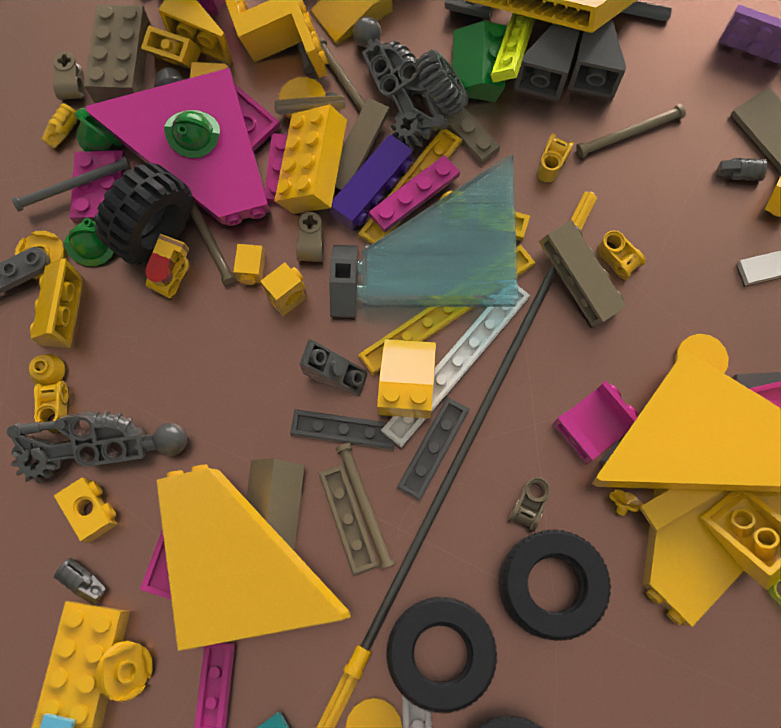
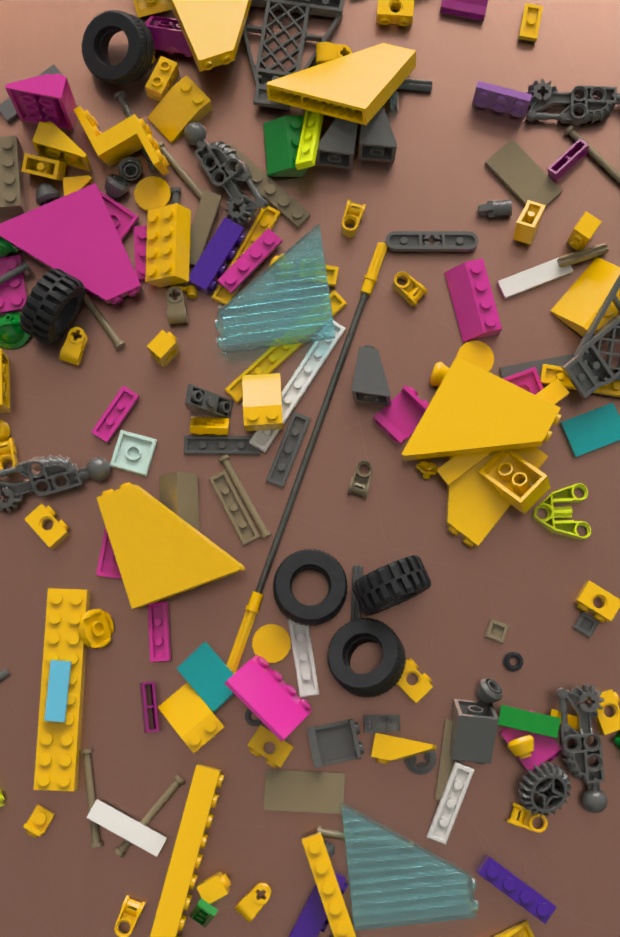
camera: 10 degrees left, 5 degrees up
dark grey hinge [54,558,106,605] -> none
leg [145,234,189,287] -> none
green helmet [164,110,220,158] -> none
yellow brick [233,244,266,285] -> none
dark tan axle [274,95,346,115] -> none
dark grey slope [329,245,359,318] -> none
dark grey gear [415,49,468,115] -> none
black tyre [499,530,611,641] -> none
dark tan brick [539,220,627,327] -> none
dark tan bar [576,104,686,158] -> none
none -> dark pink plate [91,385,140,444]
none -> dark grey cone [104,174,129,198]
none -> light aqua tile [110,430,158,477]
none -> dark grey cone [118,156,143,181]
none -> yellow hand [172,285,197,298]
none -> yellow plate [190,417,229,435]
none -> dark grey slope [351,345,392,406]
none -> dark grey axle [351,565,363,621]
none -> black tyre [352,555,431,615]
none -> dark grey piece [385,231,479,252]
none -> clear light blue tile [390,92,399,111]
none -> yellow cone [429,362,449,386]
none -> dark pink slope [444,258,502,343]

